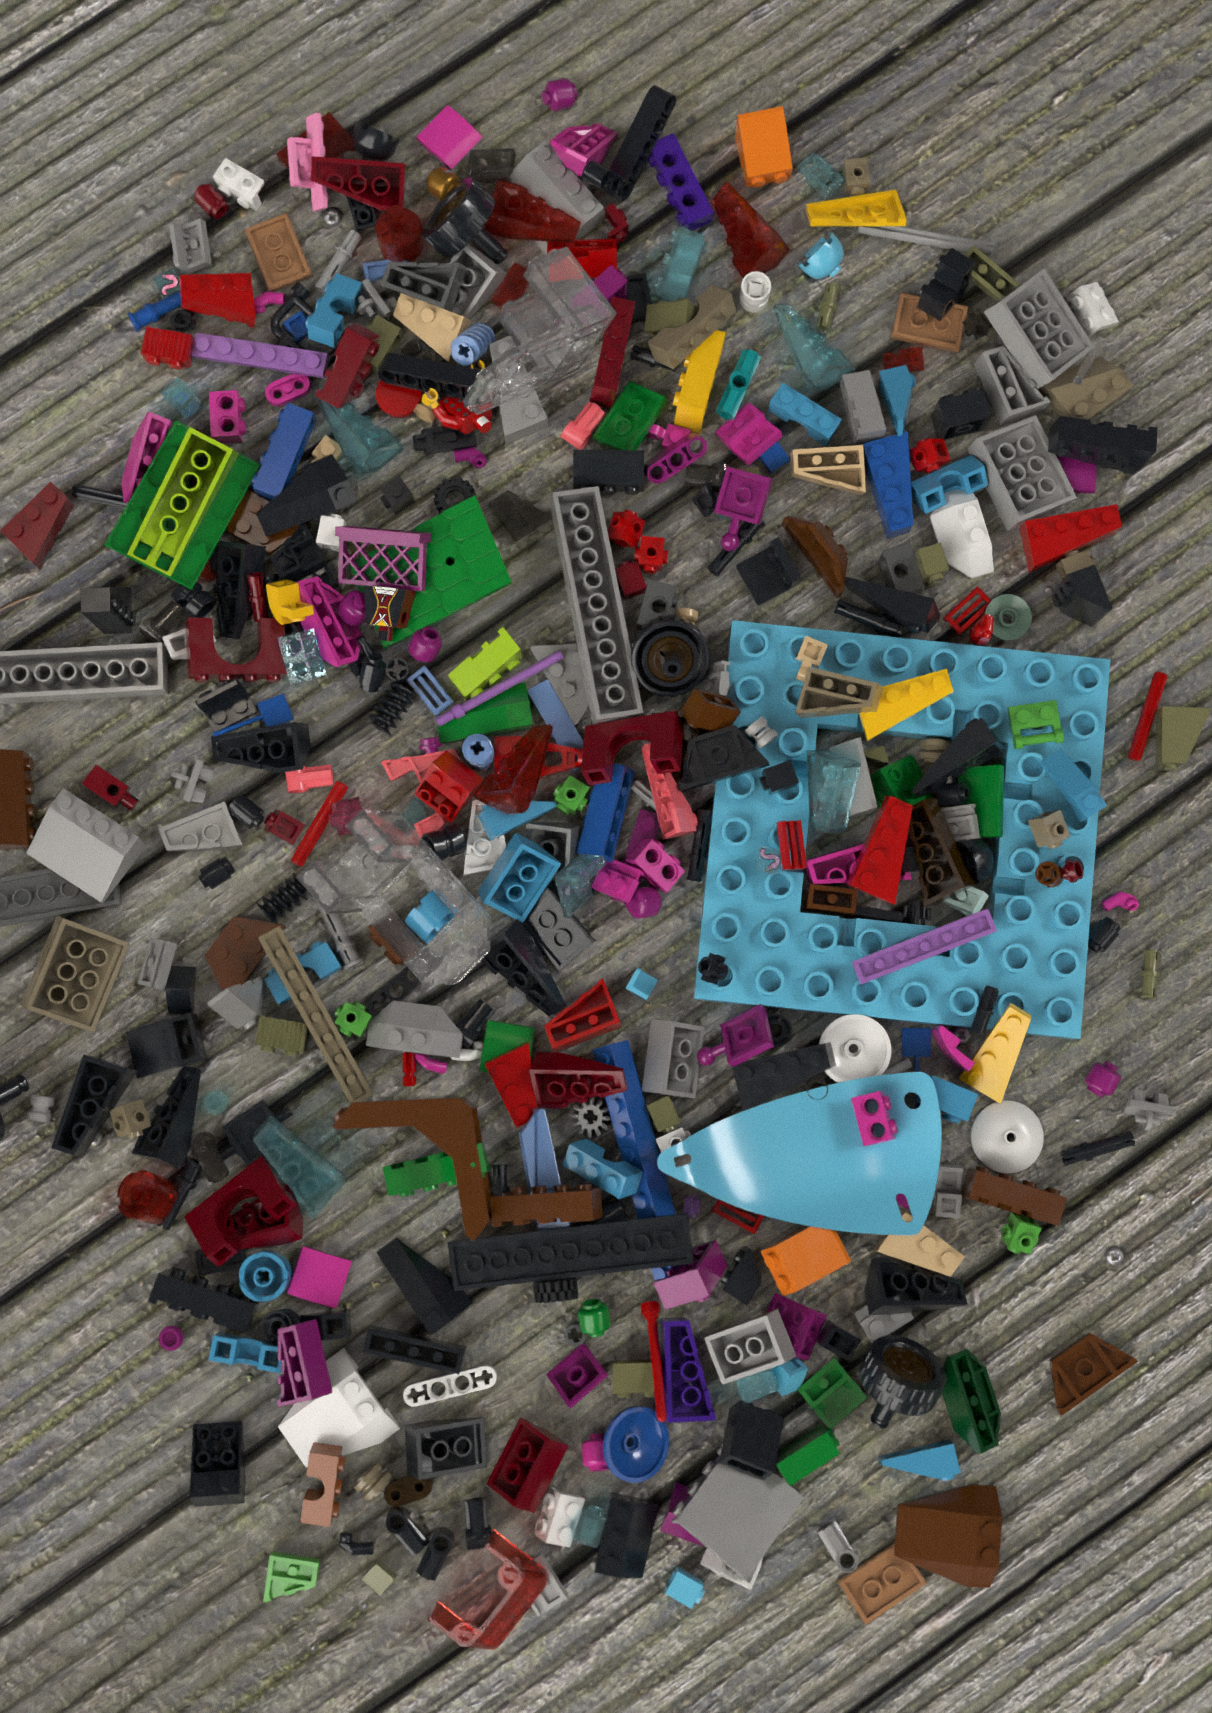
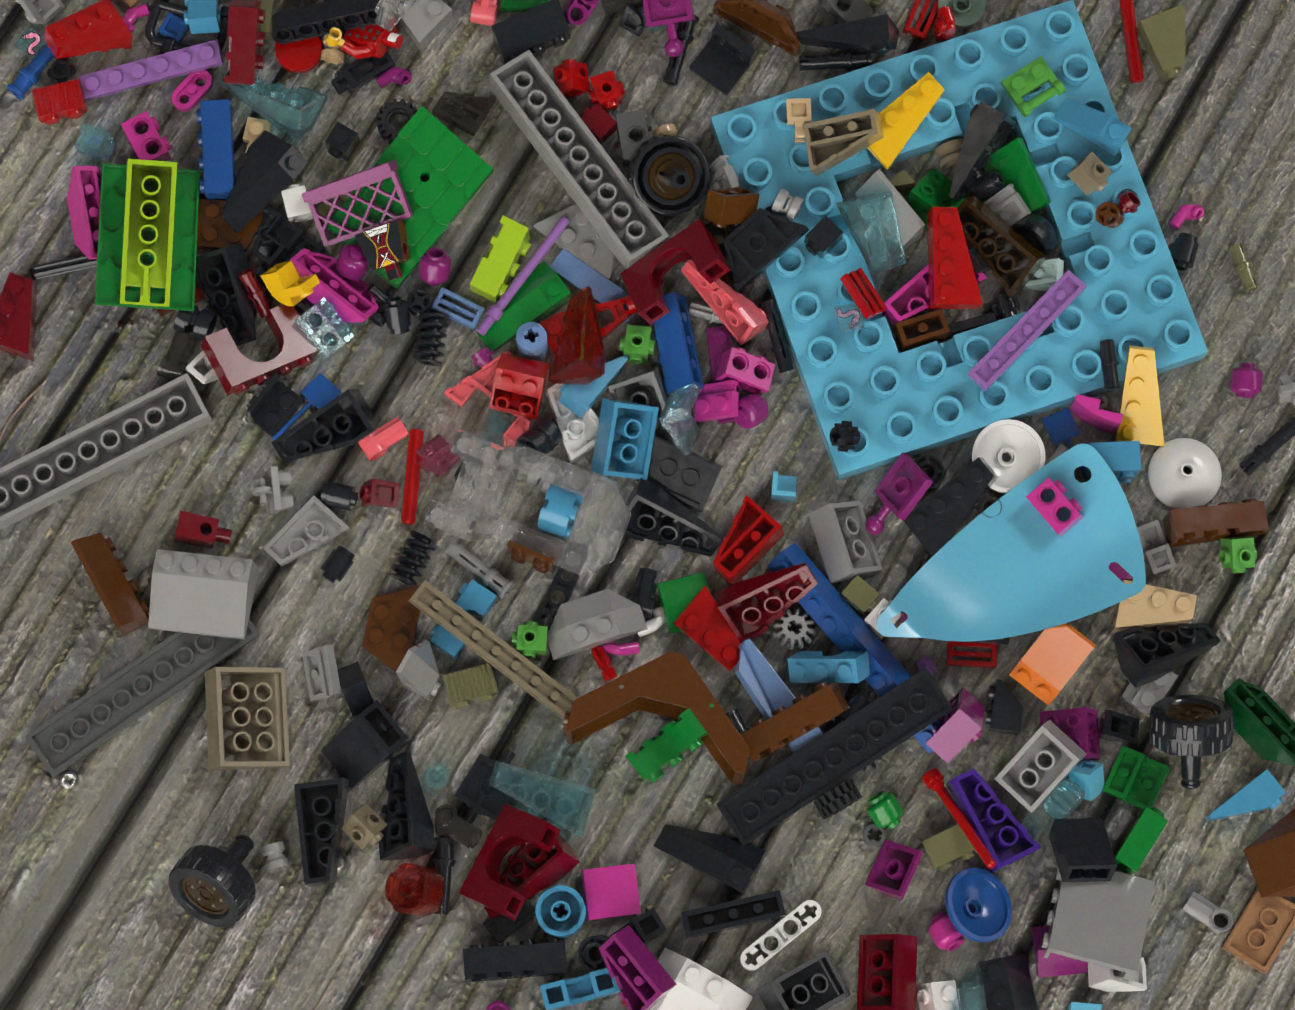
camera: 25 degrees left, 5 degrees down
black wedge [80,587,136,634] -> none

